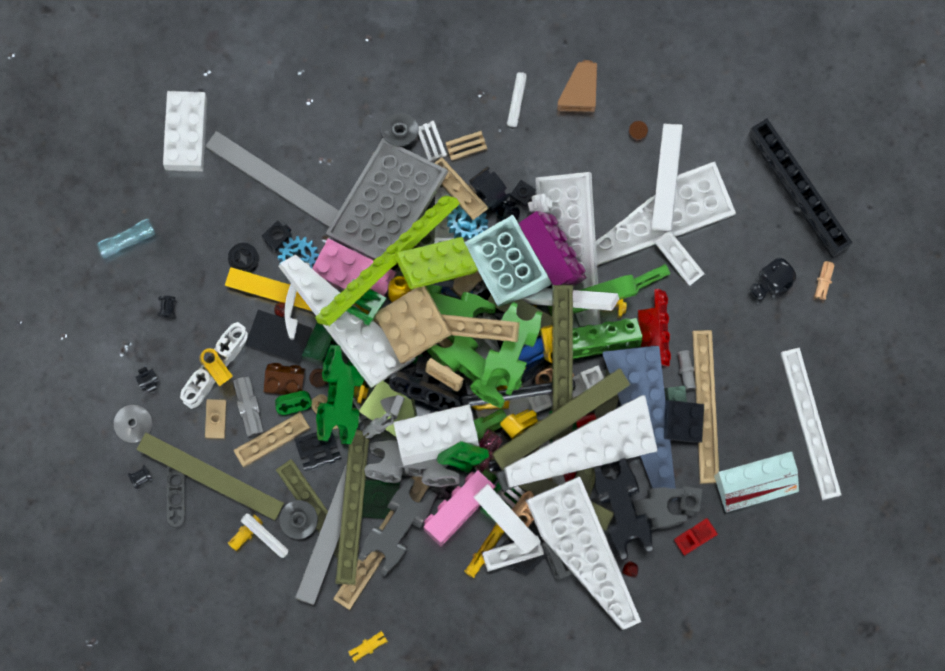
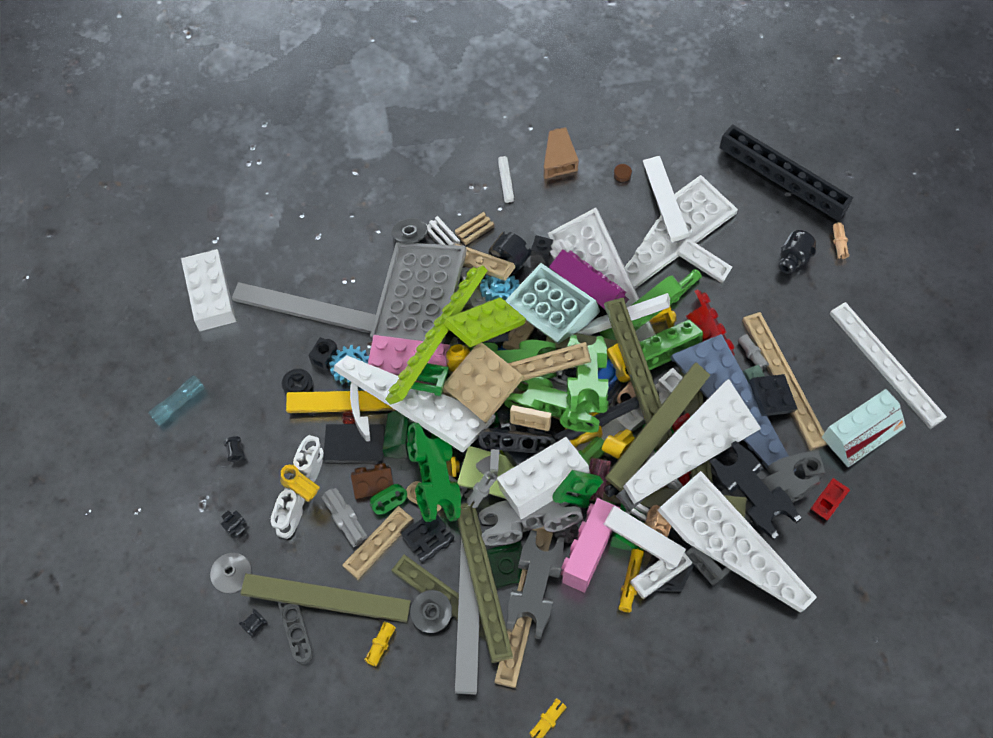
camera: 15 degrees left, 15 degrees down
tan plate [205,399,227,439] -> none
white axle [241,514,289,558] -> none
reddish brown tile [309,368,328,388] -> none
black gear [496,201,520,221] -> none
clear red hinge [622,561,639,577] -> none

